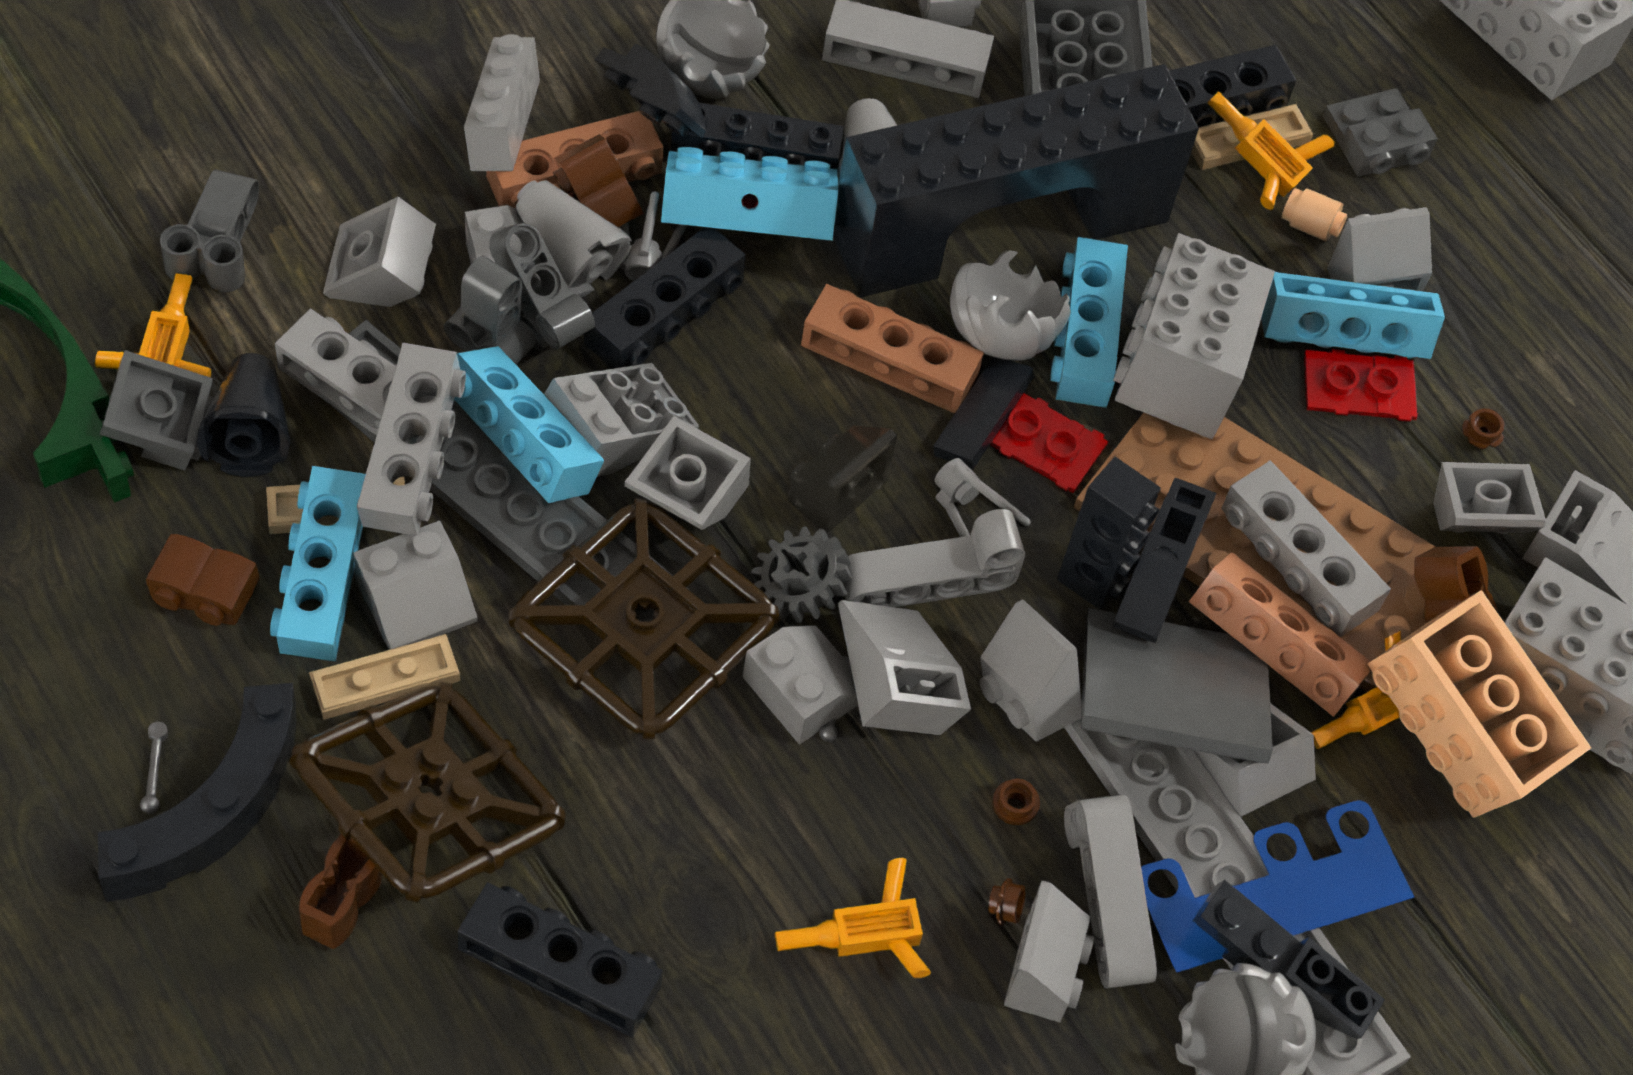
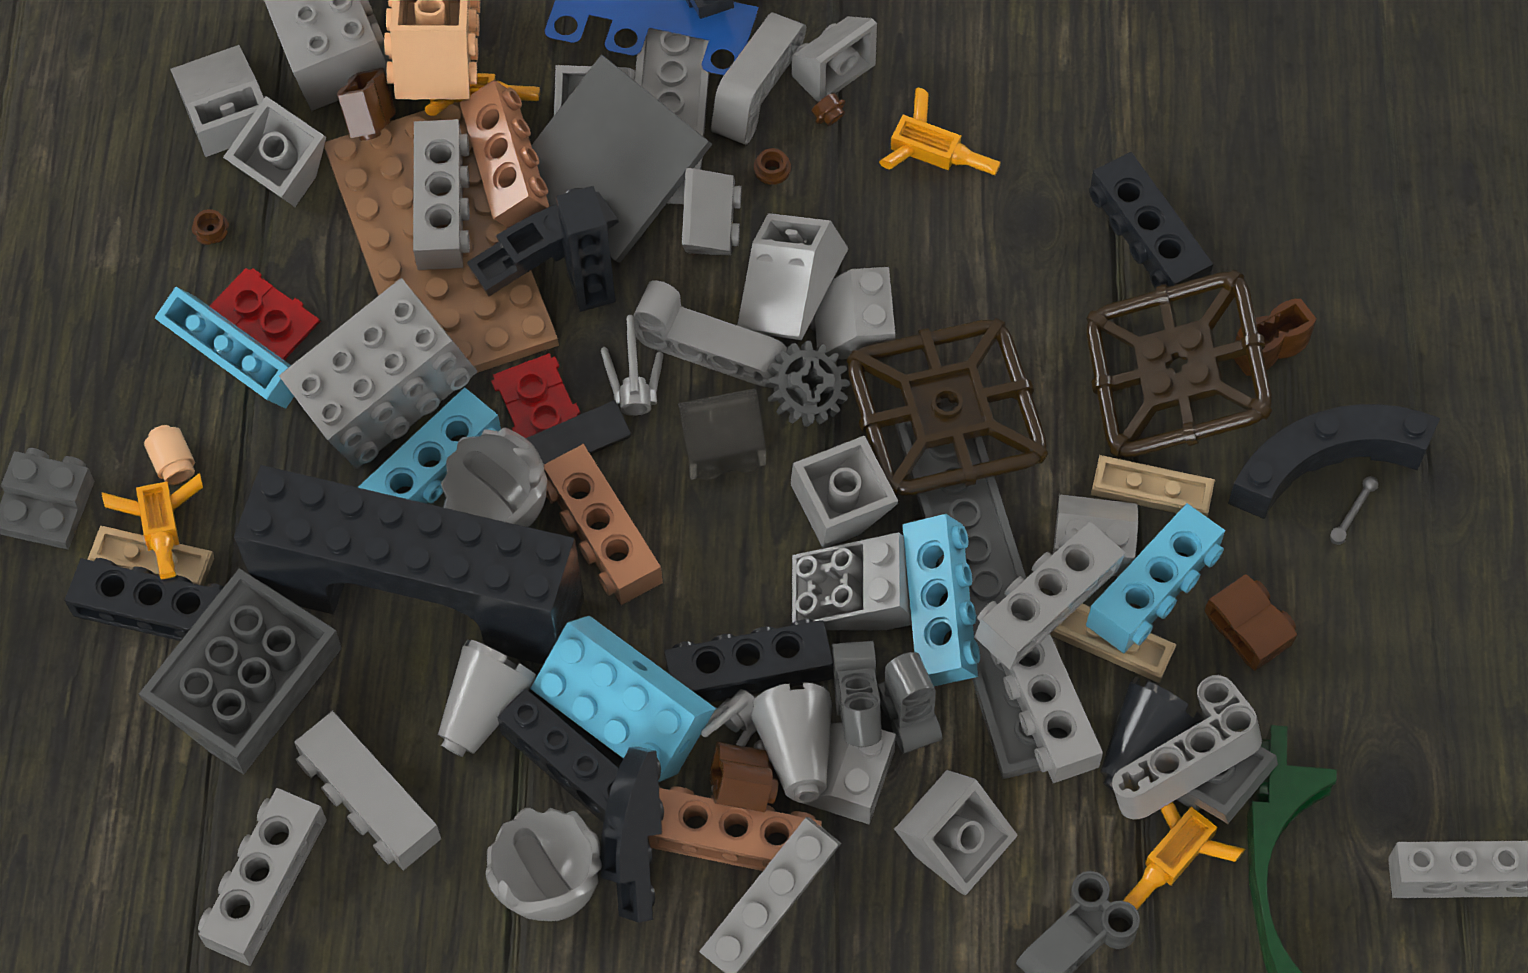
camera: 135 degrees left, 5 degrees up
light grey slope [1327,207,1432,291] -> none
none -> light grey beam [1112,675,1262,820]

